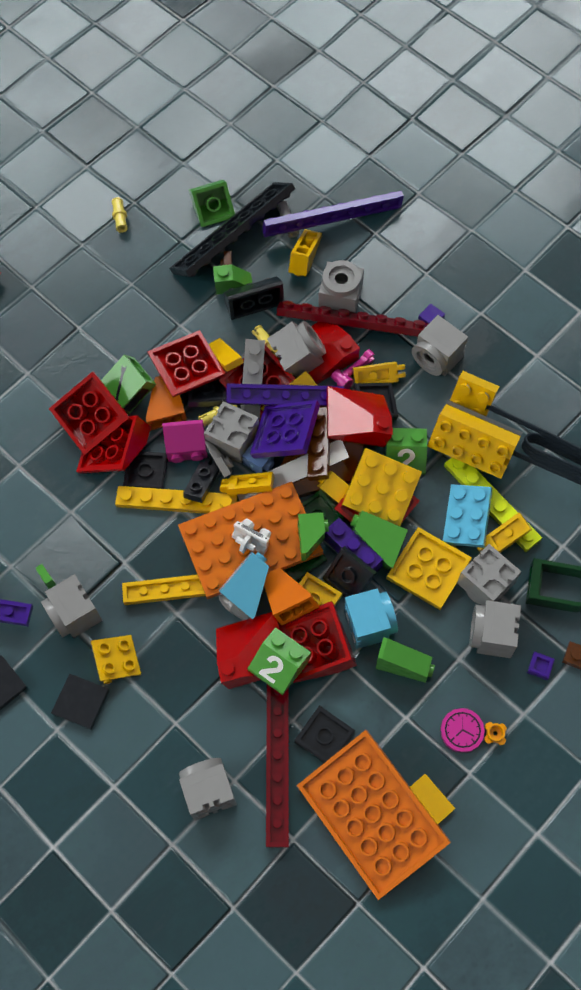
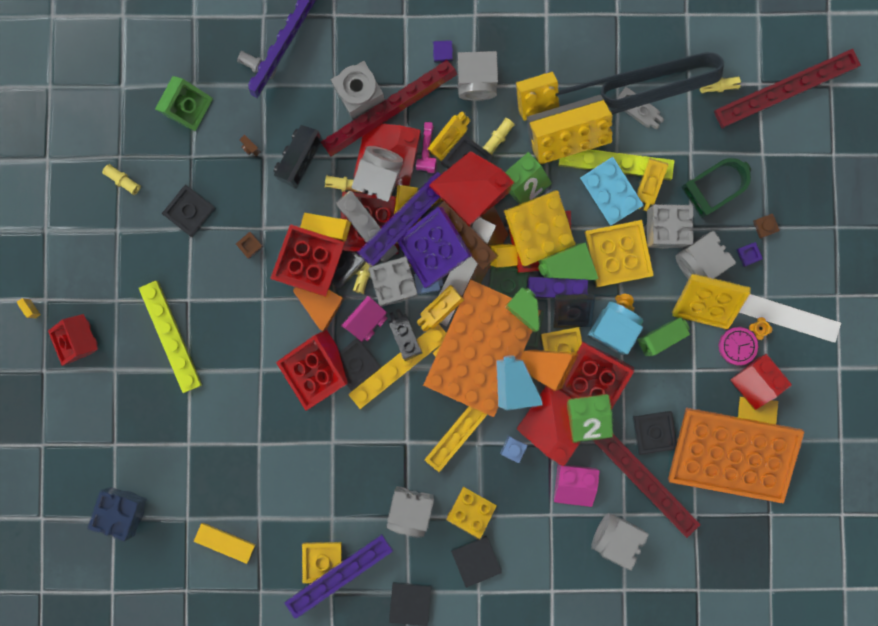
camera: 45 degrees left, 20 degrees up
bright green tile [36,564,56,589] -> none
red slope [49,371,130,455] -> none
bright green brick [101,355,156,415] -> none
black plate [169,182,295,277] -> none
light grey plate [205,441,234,478] -> none
bright green slope [213,264,252,295] -> none
white hips [232,518,271,555] -> none
yellow slope [288,229,322,276] -> none
none -> neon yellow plate [139,281,202,393]
none -> black tile [162,184,216,238]
none -> reddish brown plate [236,232,263,259]
none -> light yellow pin [483,118,515,155]
none -> medium blue brick [500,436,527,463]
none -> dark pink slope [553,464,599,507]
none -> light orange plate [615,294,634,312]
none -> light grey hinge [617,87,664,130]
none -> yellow plate [672,274,750,329]
none -> red slope [730,354,792,410]
none -> white sticker [739,294,841,343]

